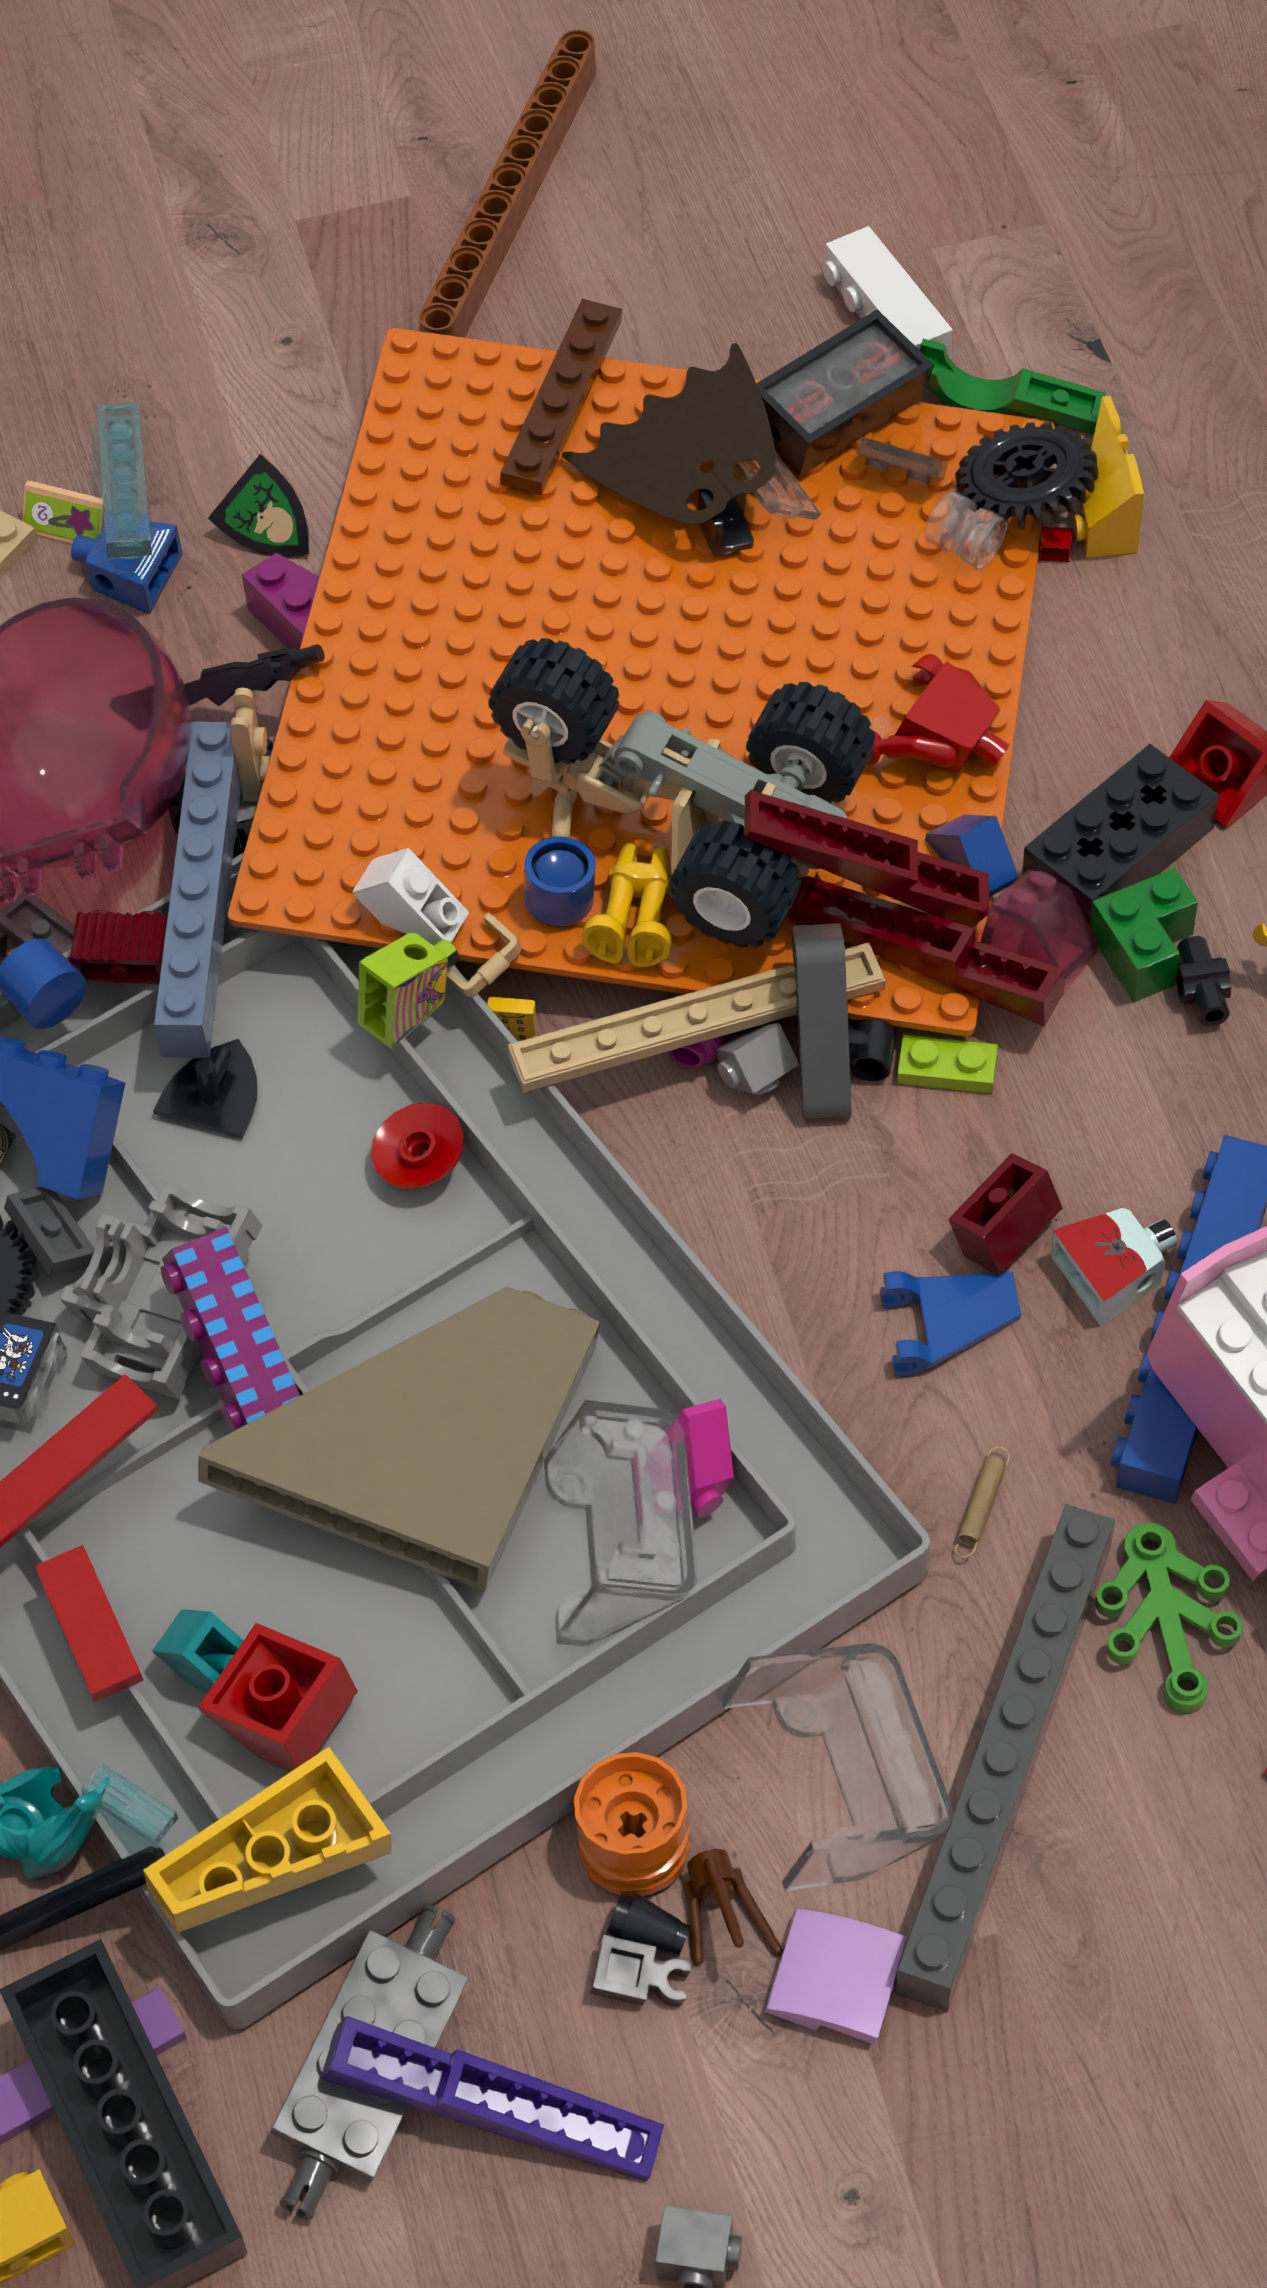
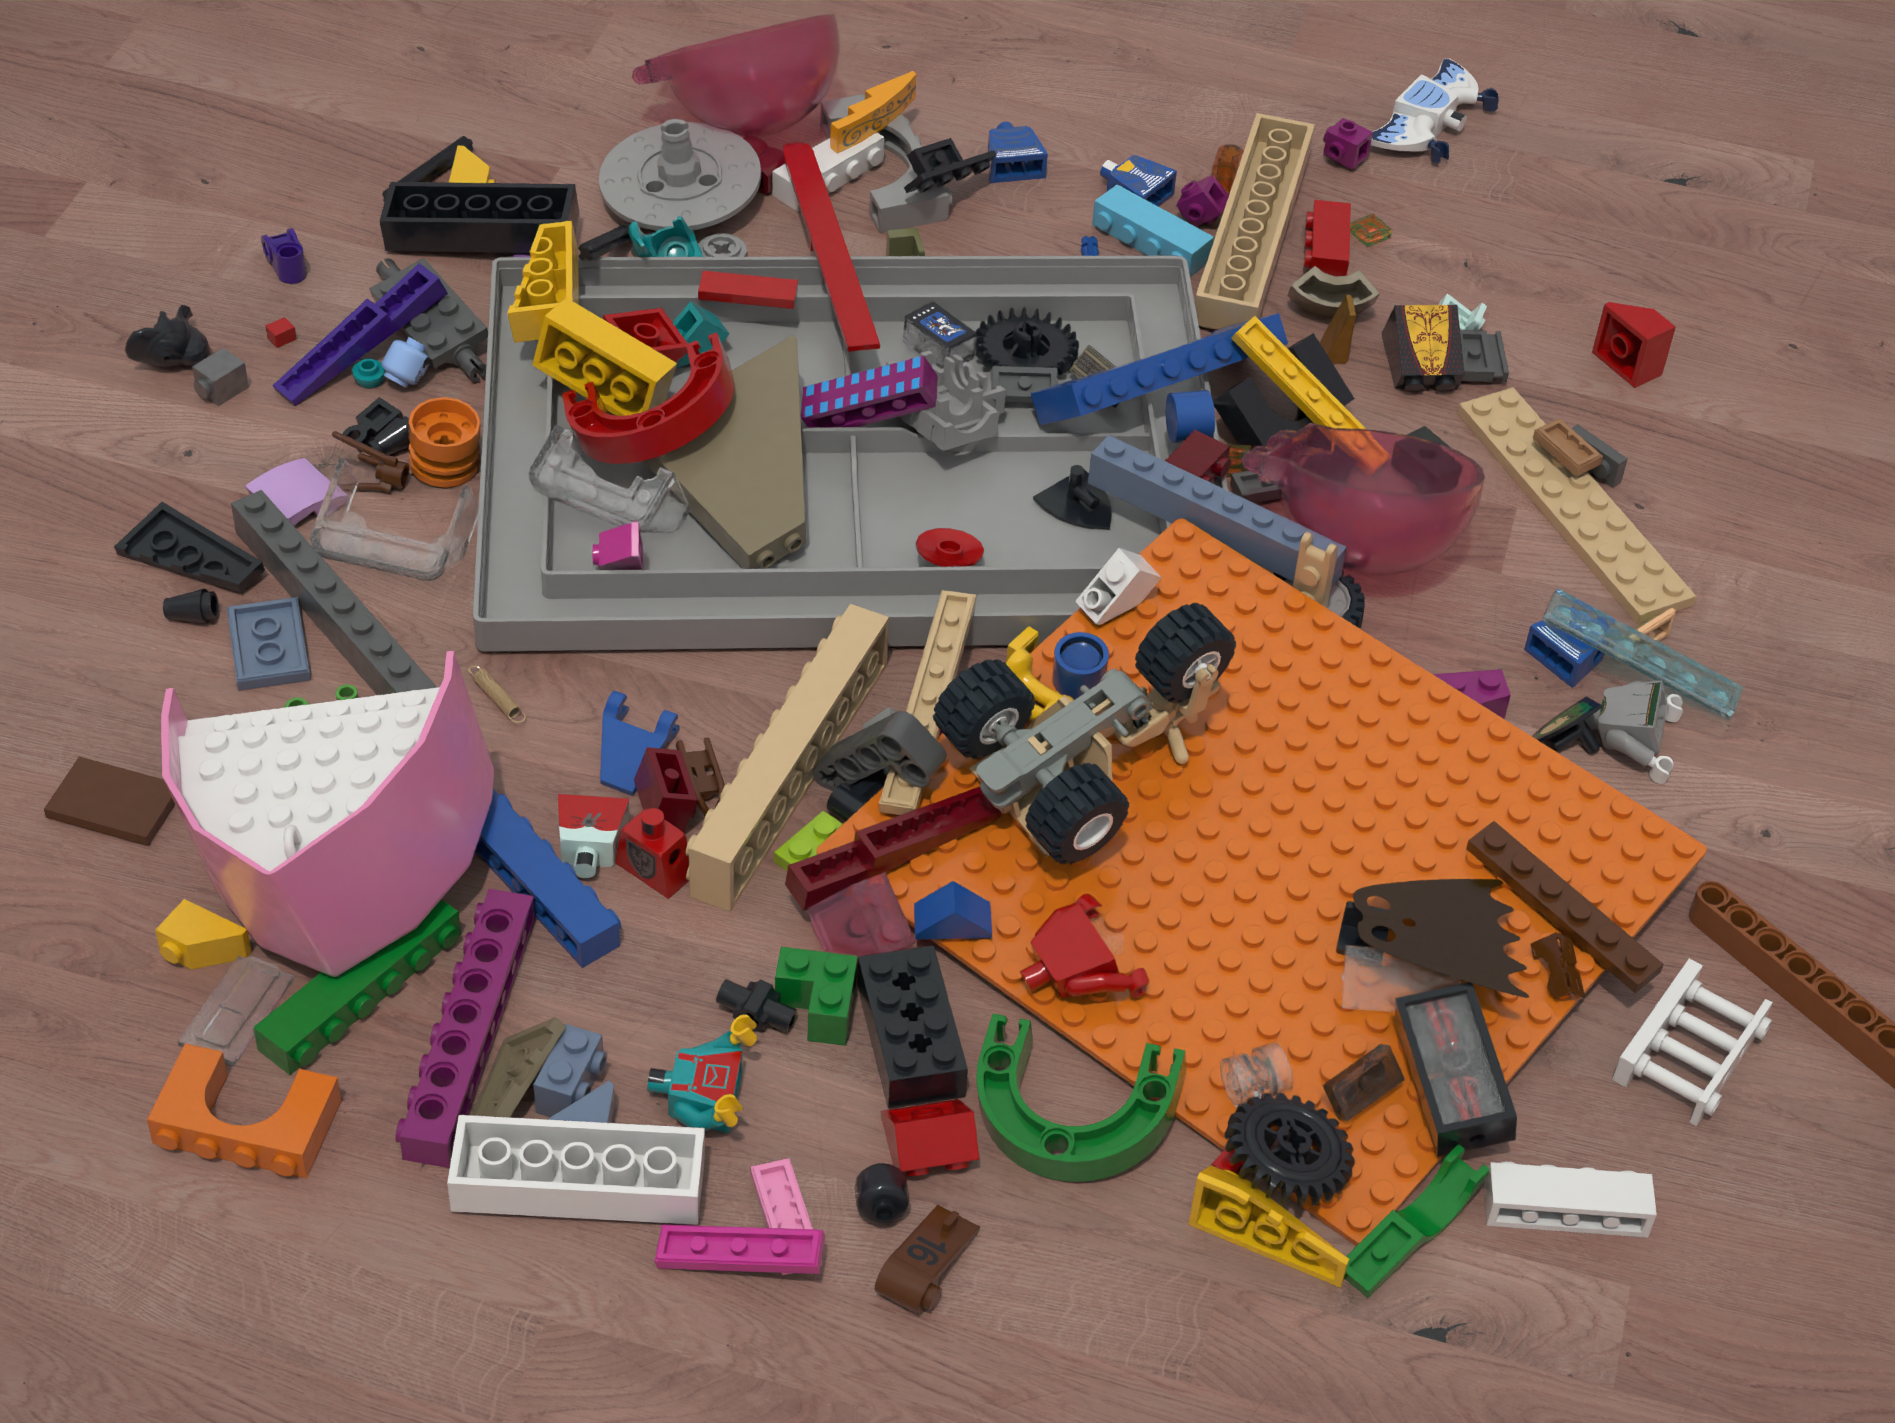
camera: 115 degrees right, 10 degrees down
clear light blue piece [81,1763,179,1846] -> none
black sword [112,644,325,729] -> none
lime torso [357,933,459,1049] -> none
tan piece [446,912,521,997] -> none
dark red slope [744,790,990,928] -> none
none -> black wing [114,502,265,593]
none -> black cone [163,588,219,624]
none -> sand blue tile [227,597,310,691]
none -> red piece [265,317,297,348]
none -> teal plate [352,359,385,388]
none -> light blue head [381,337,431,388]
none -> yellow brick [532,298,677,416]
none -> red piece [562,333,735,464]
none -> red torso [615,808,689,899]
none -> reddish brown piece [676,737,725,816]
none -> tan brick [686,604,889,912]
none -> green piece [976,1013,1186,1182]
none -> reddish brown piece [1530,932,1586,998]
none -> light grey torso [1585,680,1683,784]
none -> white fence [1612,958,1773,1126]

